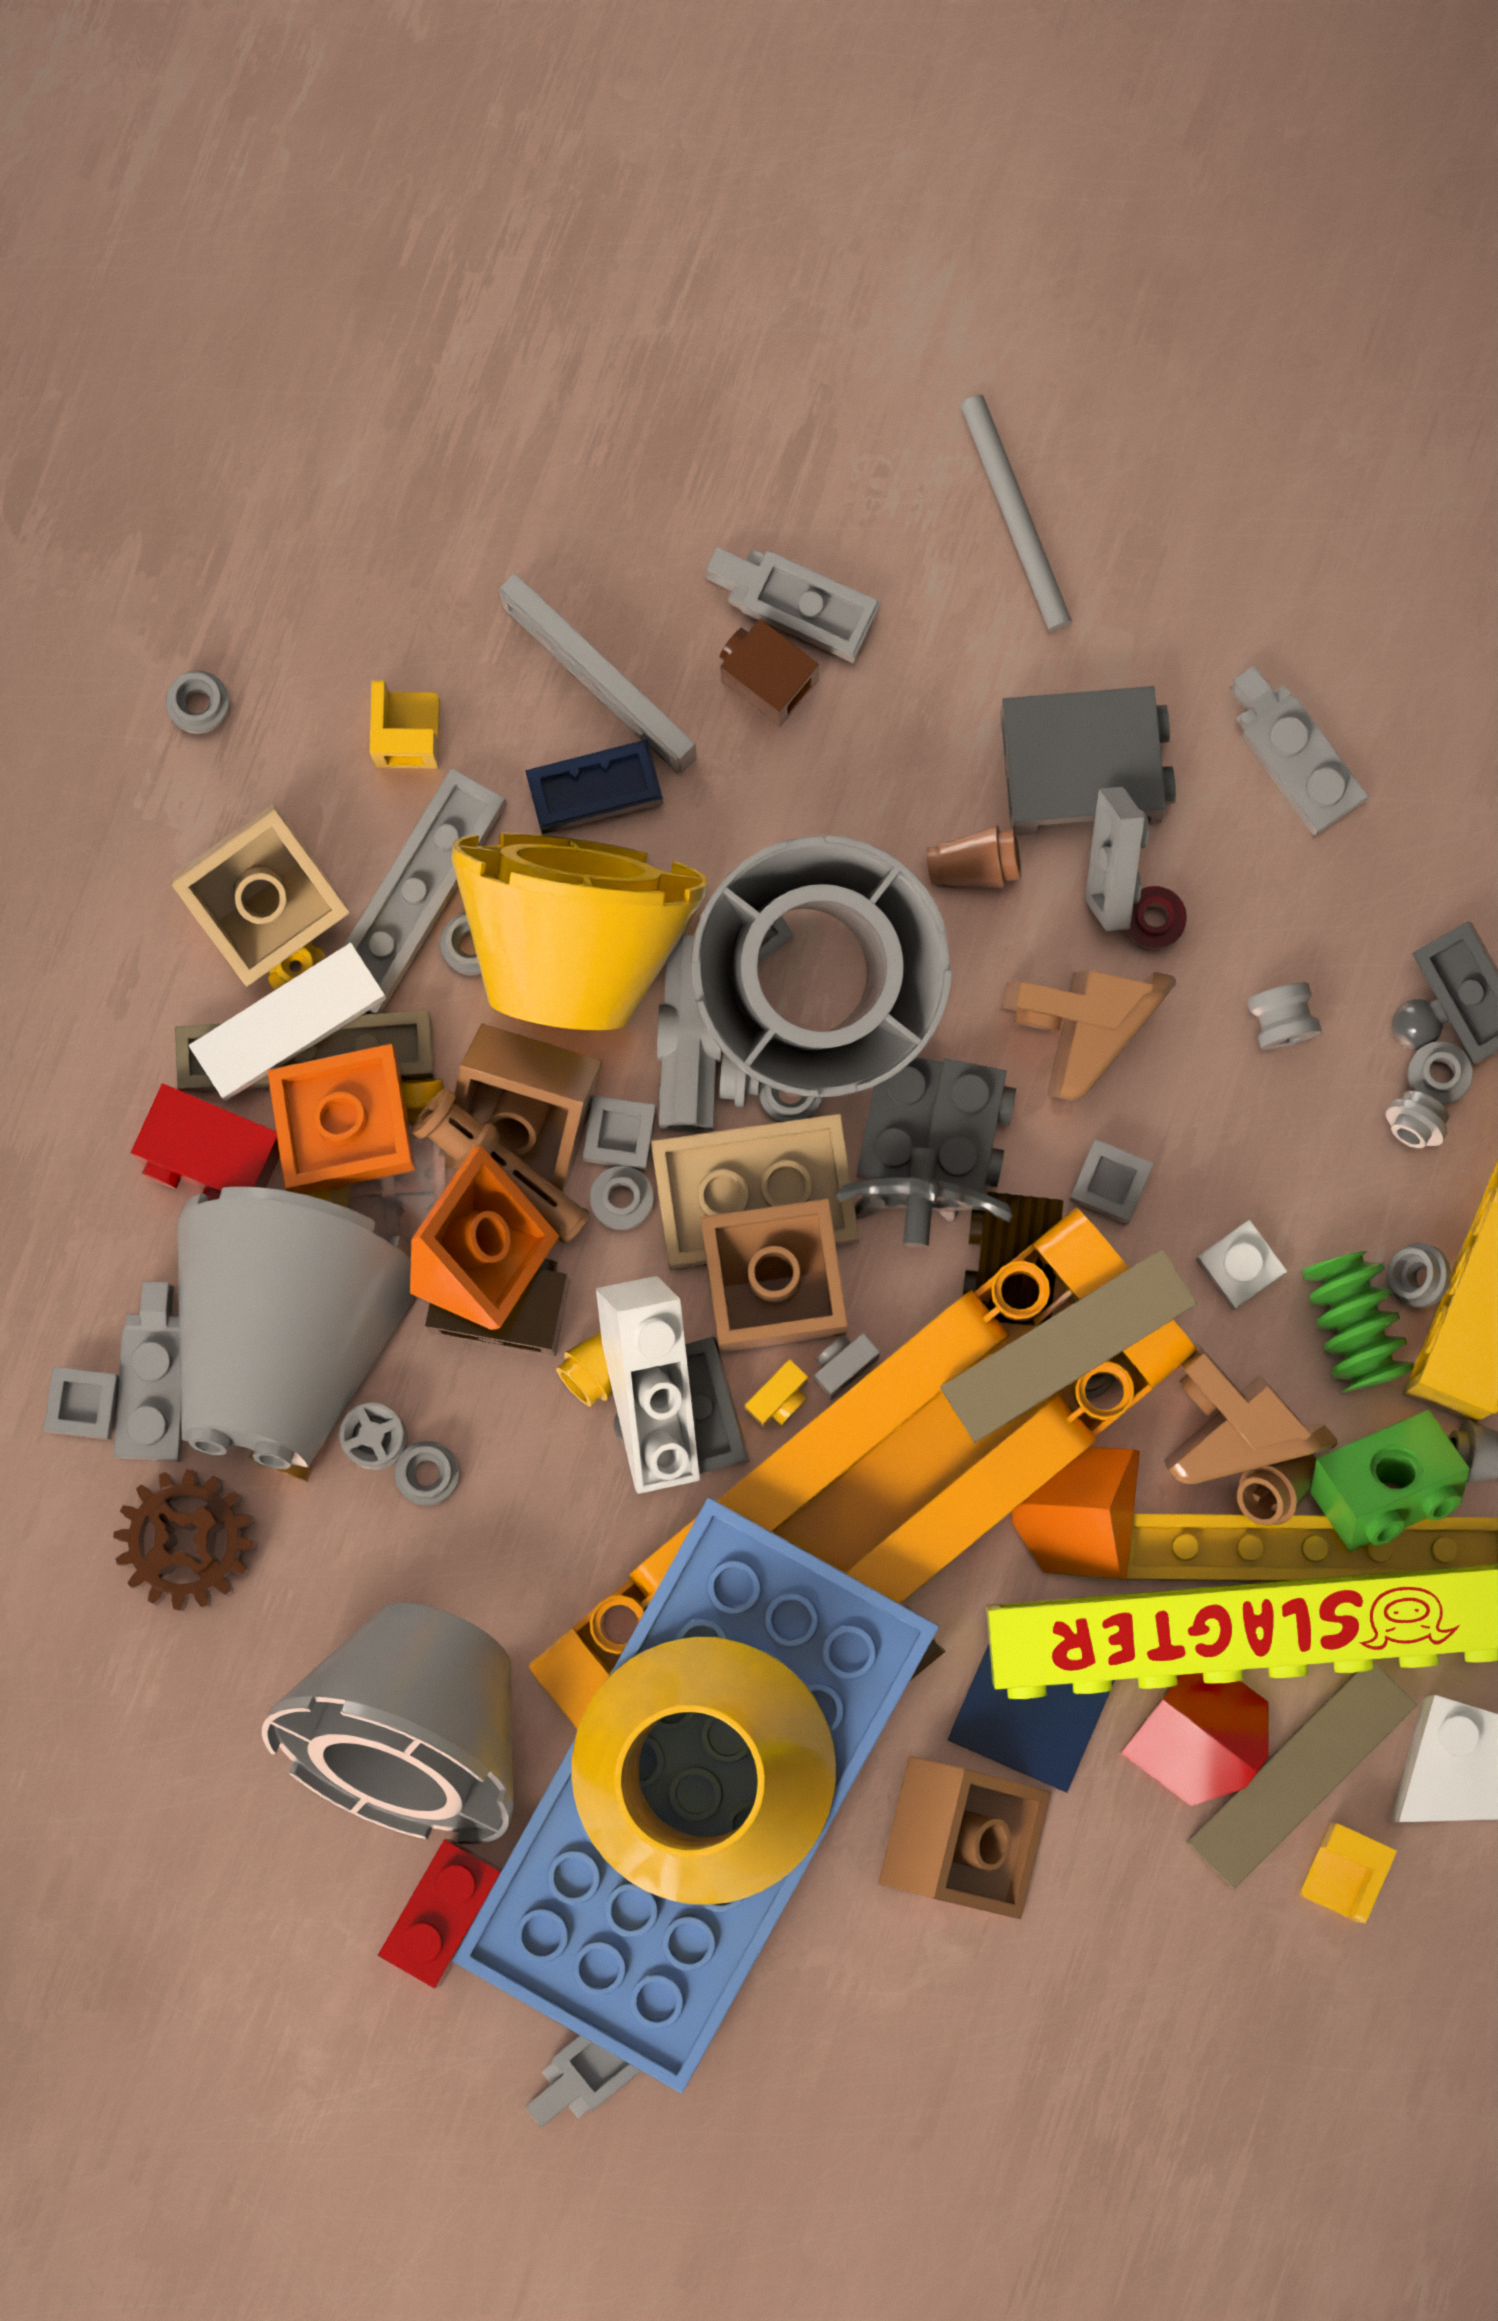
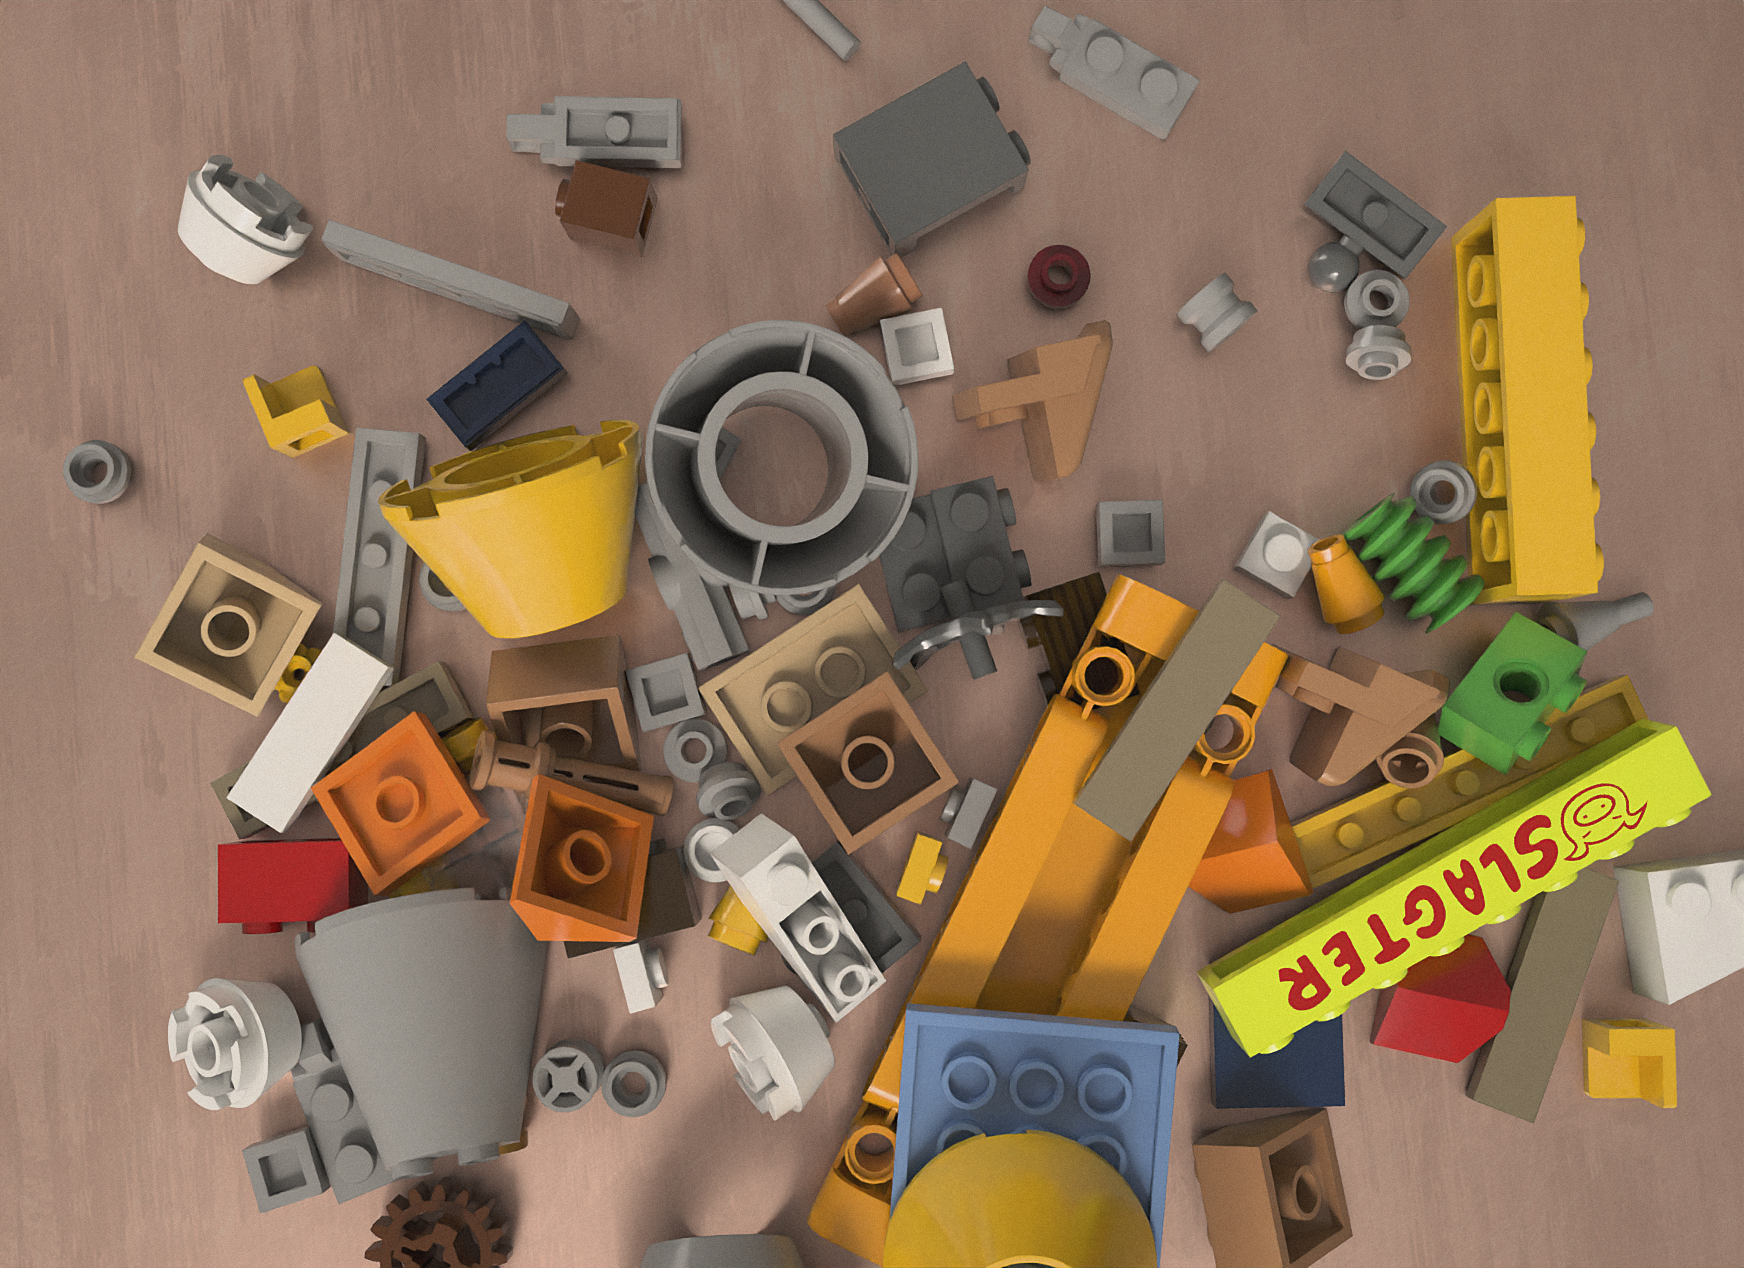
camera: 30 degrees left, 5 degrees up
light grey plate [1085,787,1149,931] -> none
none -> white cone [168,978,302,1110]
none -> white cone [177,155,313,284]
none -> white plate [613,938,669,1014]
none -> white plate [683,818,740,882]
none -> light grey plate [696,762,761,820]
none -> white cone [711,986,835,1121]
none -> white plate [880,308,954,386]
none -> light orange cone [1307,534,1385,634]

